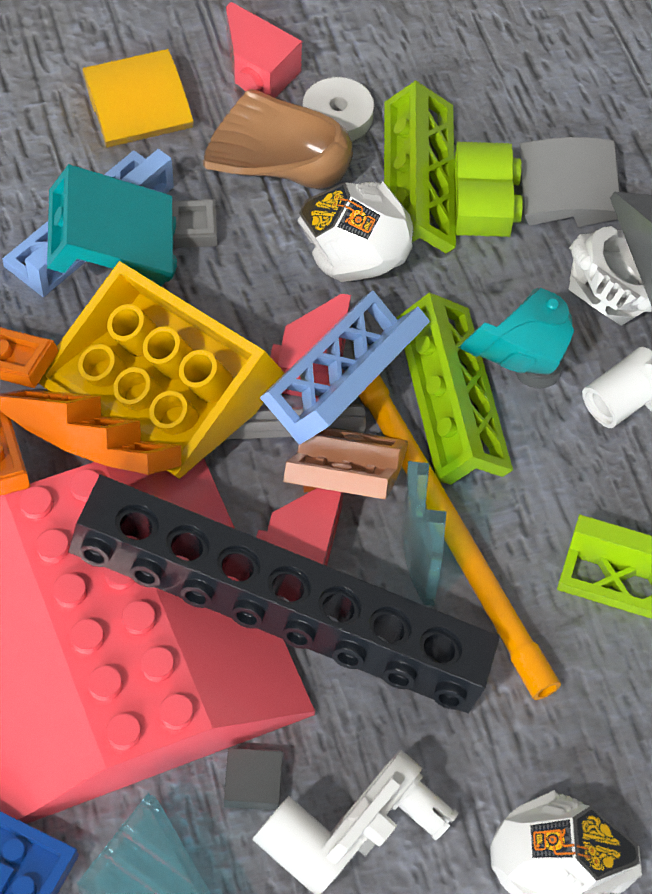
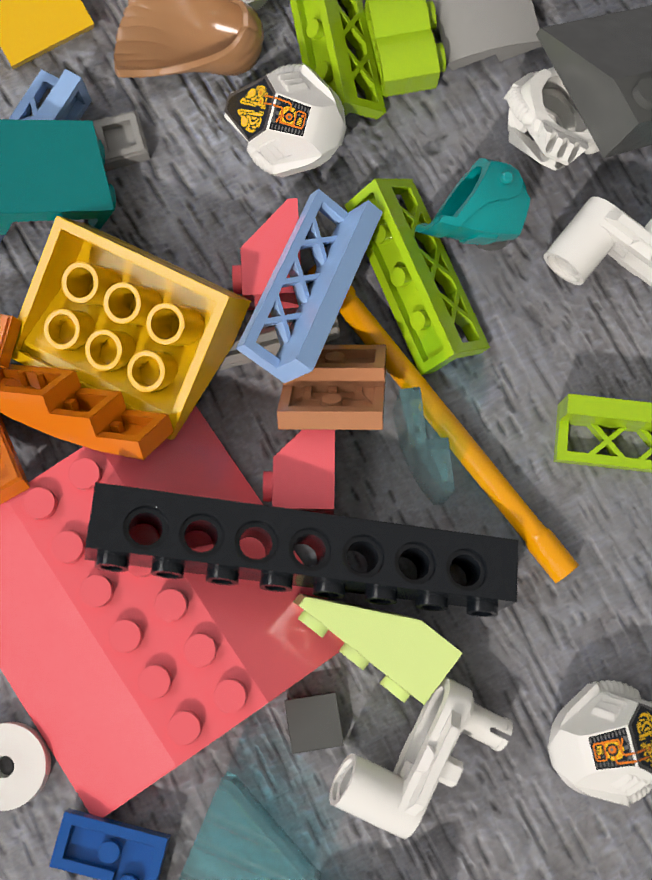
camera: 10 degrees left, 20 degrees up
none -> yellowish green slope [293,593,463,705]

